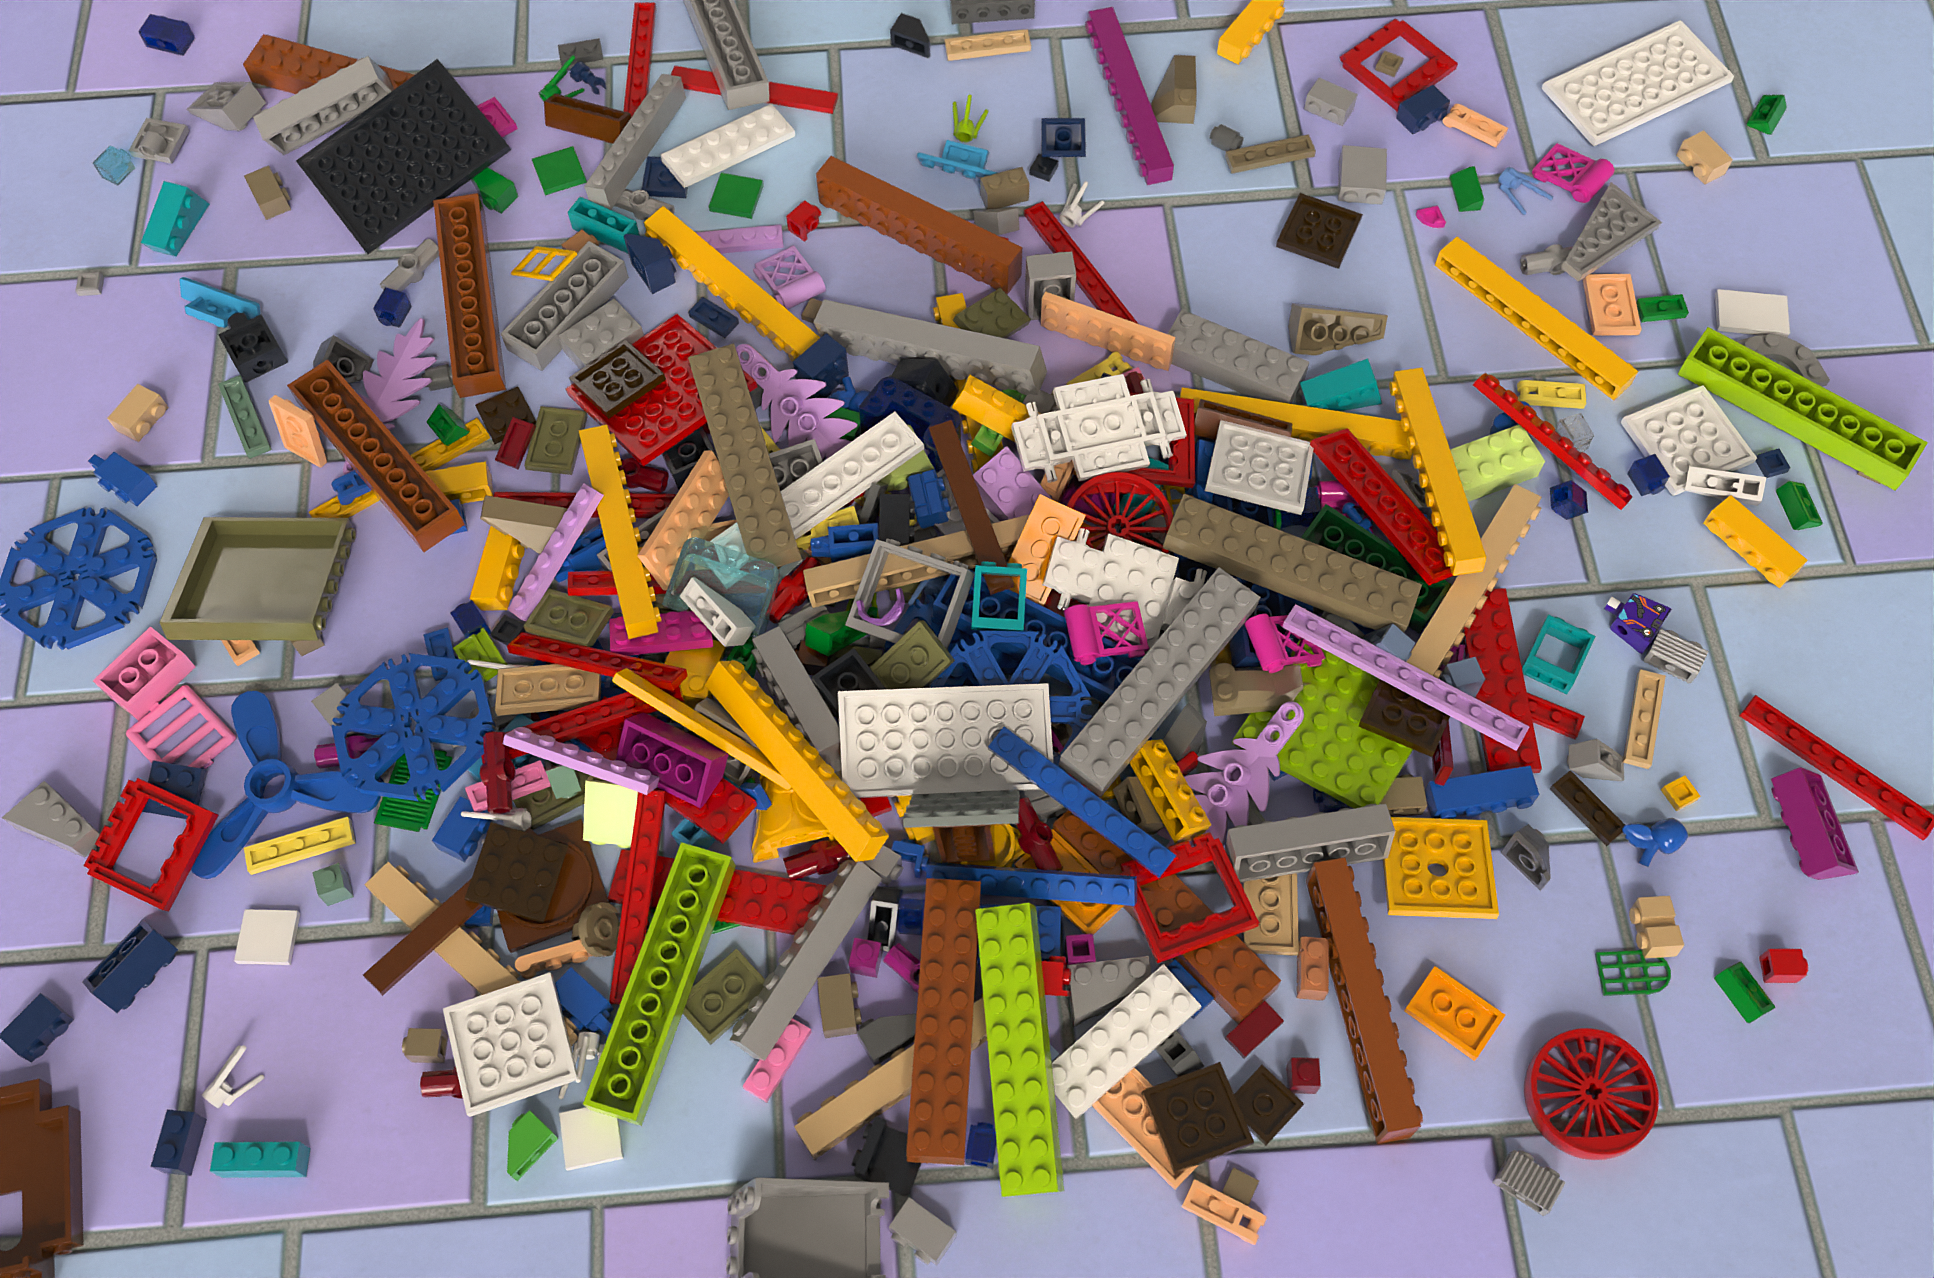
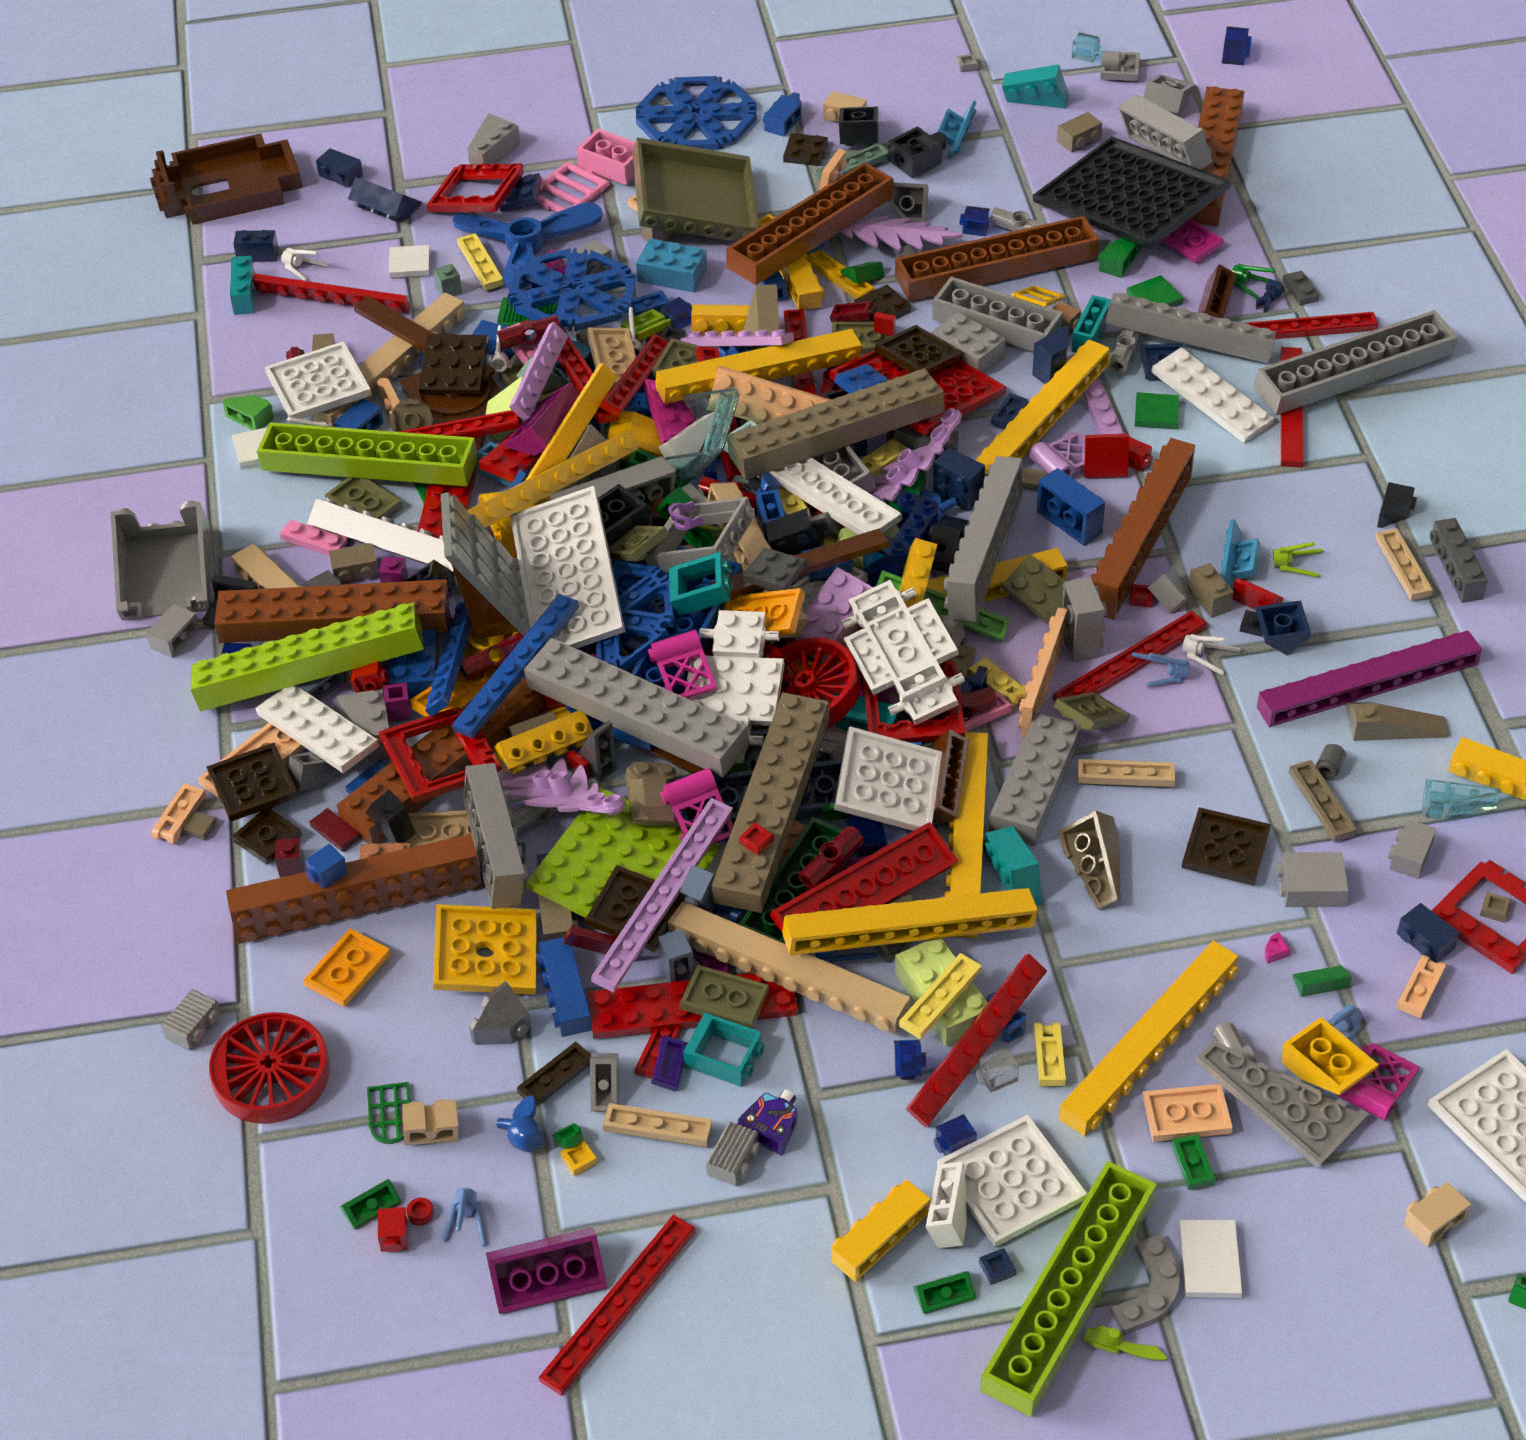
camera: 85 degrees right, 15 degrees down
none -> red plate [252,273,411,313]
none -> blue brick [305,843,348,889]
none -> black slope [365,789,416,843]
none -> red tile [406,1197,434,1226]
none -> medium blue plant [442,1188,486,1247]
none -> green tile [552,1123,584,1149]
none -> dark azure brick [636,238,707,293]
none -> dark purple tile [651,1035,688,1091]
none -> olive tile [679,965,770,1029]
none -> red tile [739,822,774,856]
none -> dark grey plate [743,547,806,591]
none -> blue tile [760,472,782,491]
none -> dark brown plate [783,133,828,166]
none -> dark red piece [798,826,864,890]
none -> blue plate [834,364,889,394]
none -> black brick [839,106,879,146]
none -> red tile [874,312,896,336]
none -> light yellow plate [899,953,982,1040]
none -> blue brick [1037,468,1105,546]
none -> olive plate [1054,692,1130,731]
none -> tan plate [1078,759,1175,787]
none -> lime piece [1083,1326,1167,1361]
none -> red tile [1084,433,1129,478]
none -> medium blue plant [1132,652,1190,687]
none -> red panel [1232,578,1284,610]
none -> yellow slope [1282,1017,1379,1095]
none -> clear light blue slope [1422,779,1501,820]

